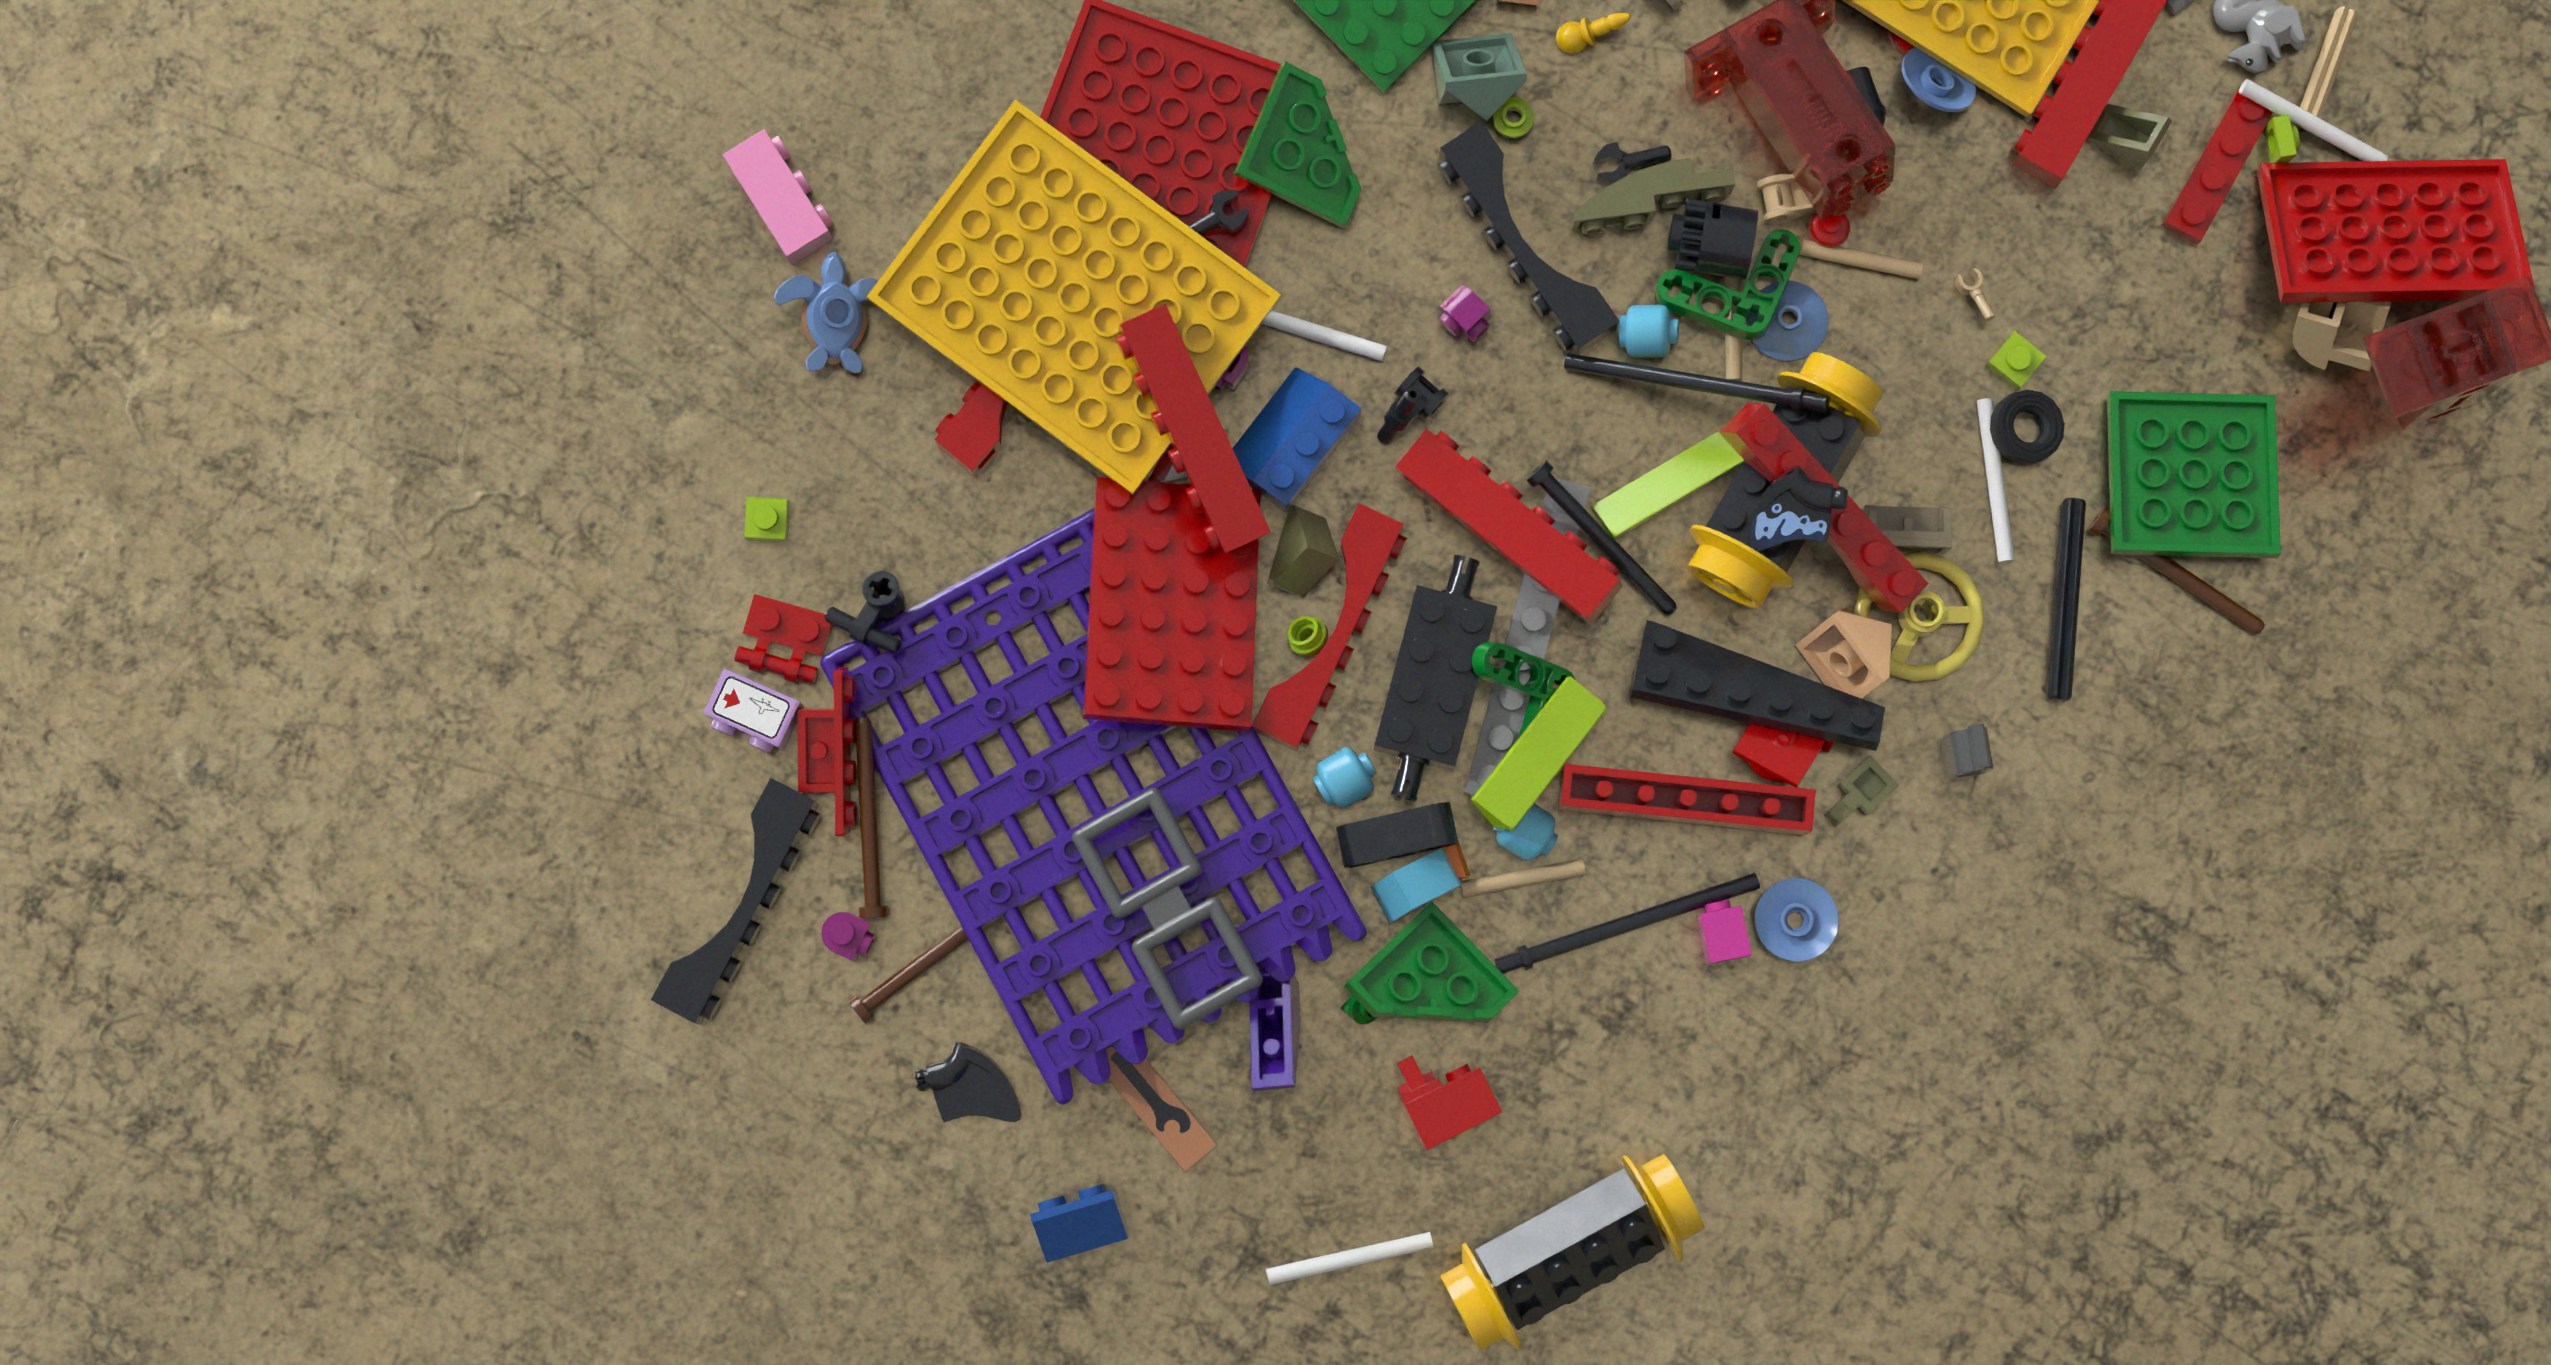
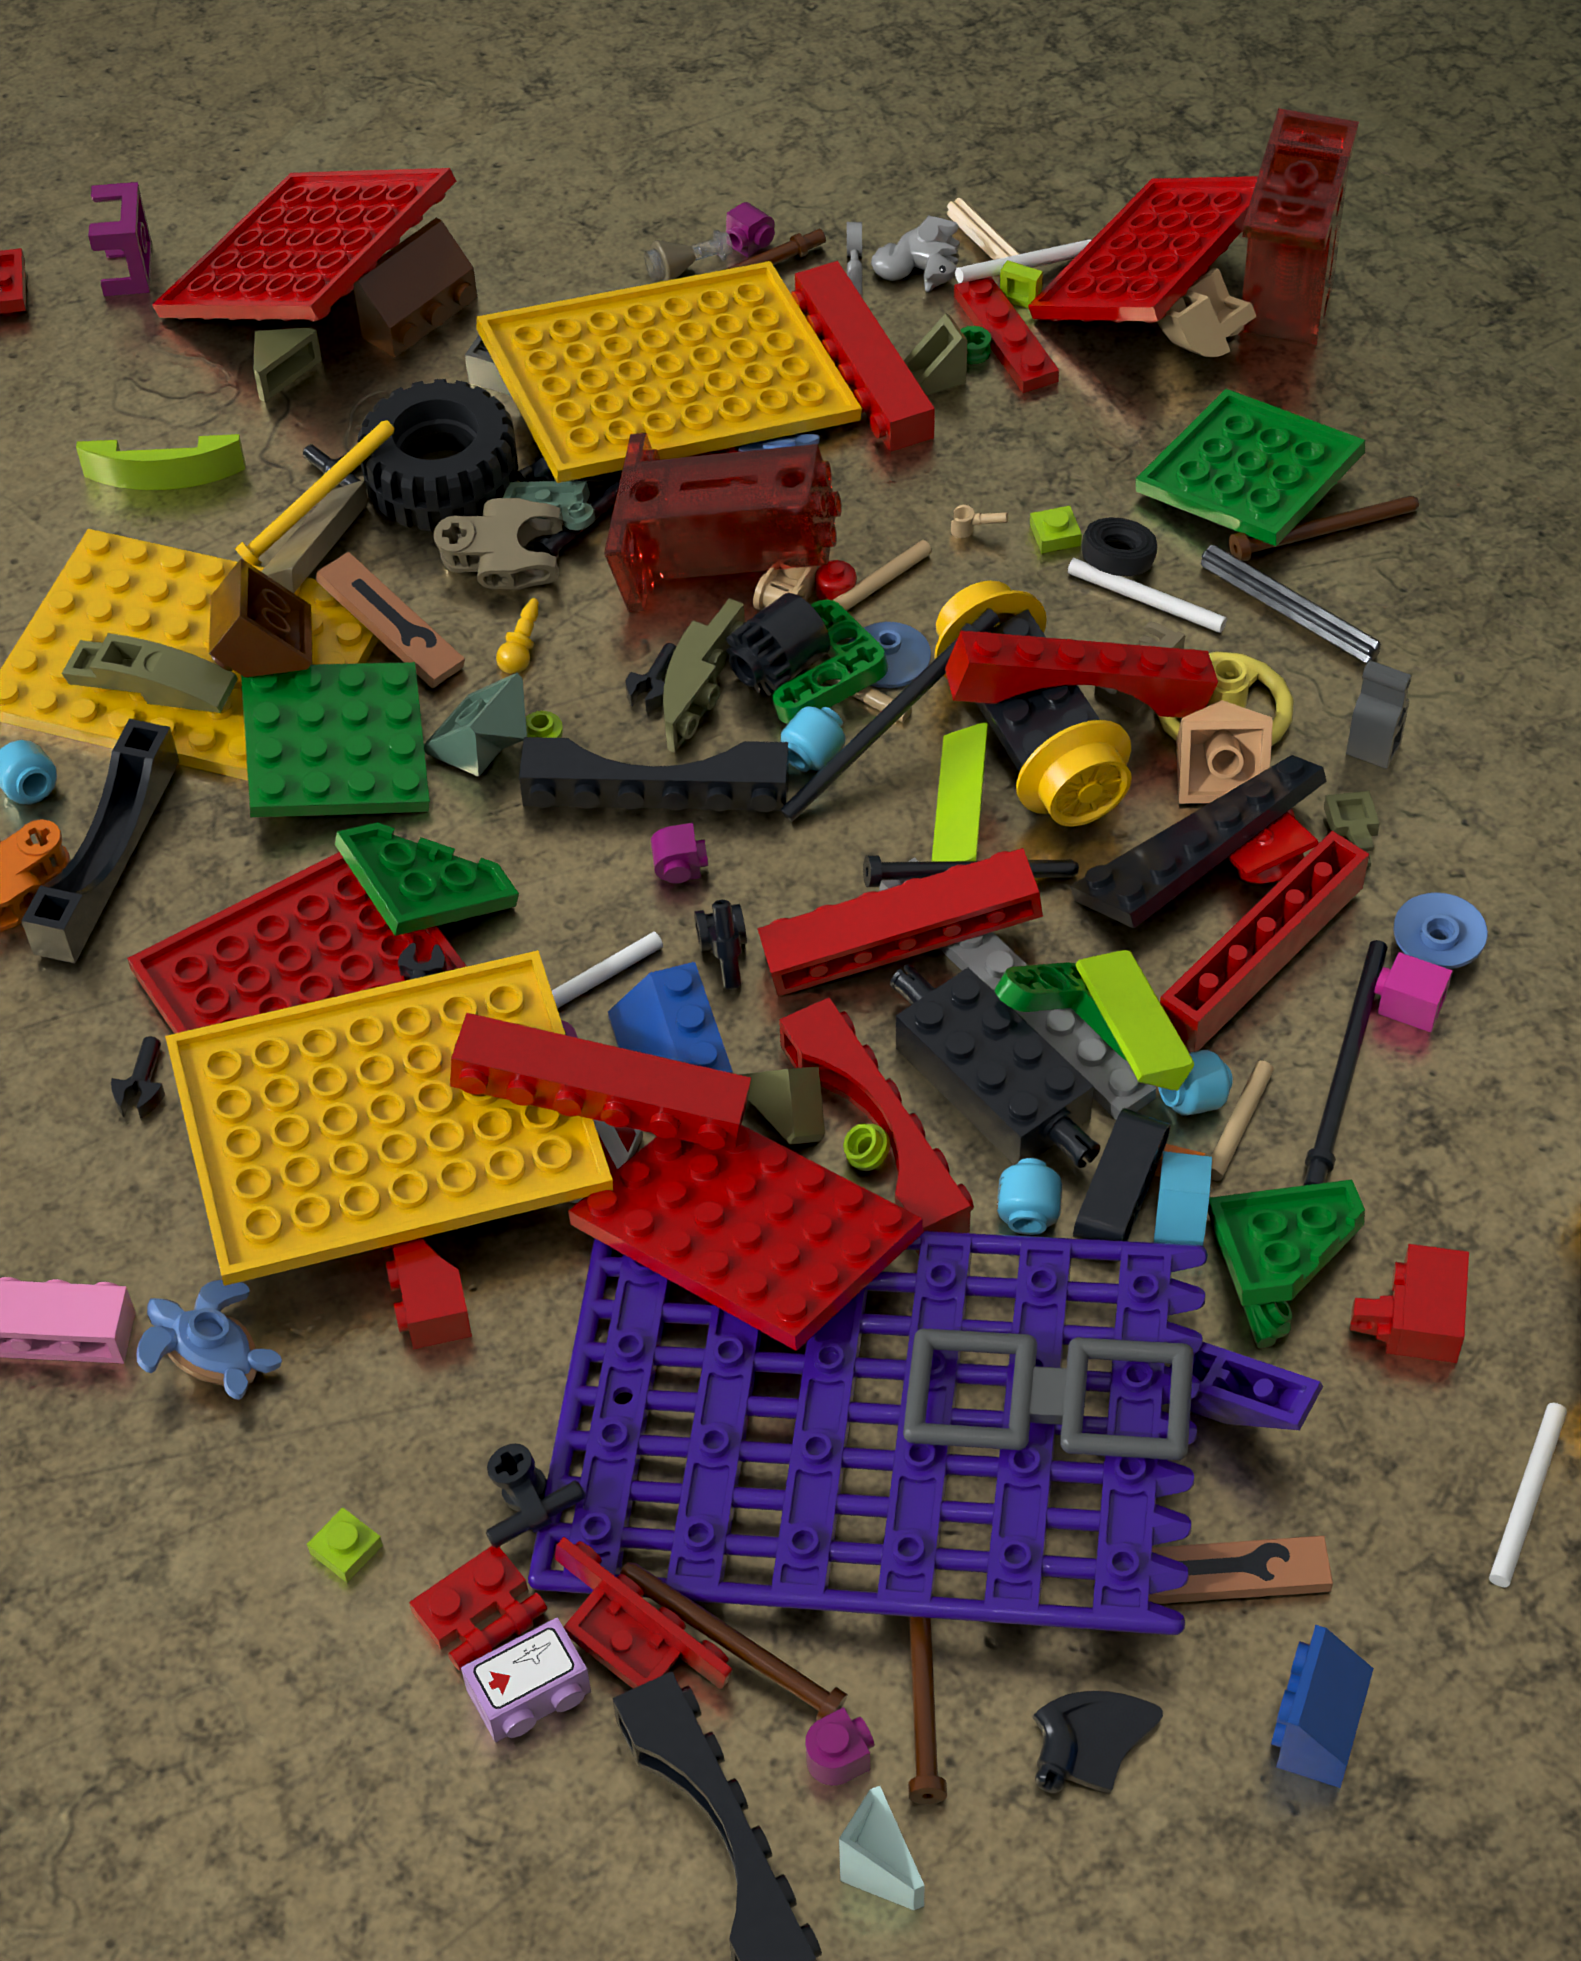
camera: 55 degrees left, 30 degrees down
black arm [1748,466,1848,552] -> none
none -> black bar [111,1036,165,1118]
none -> light aqua slope [839,1786,925,1910]
none -> green bush [961,326,991,365]

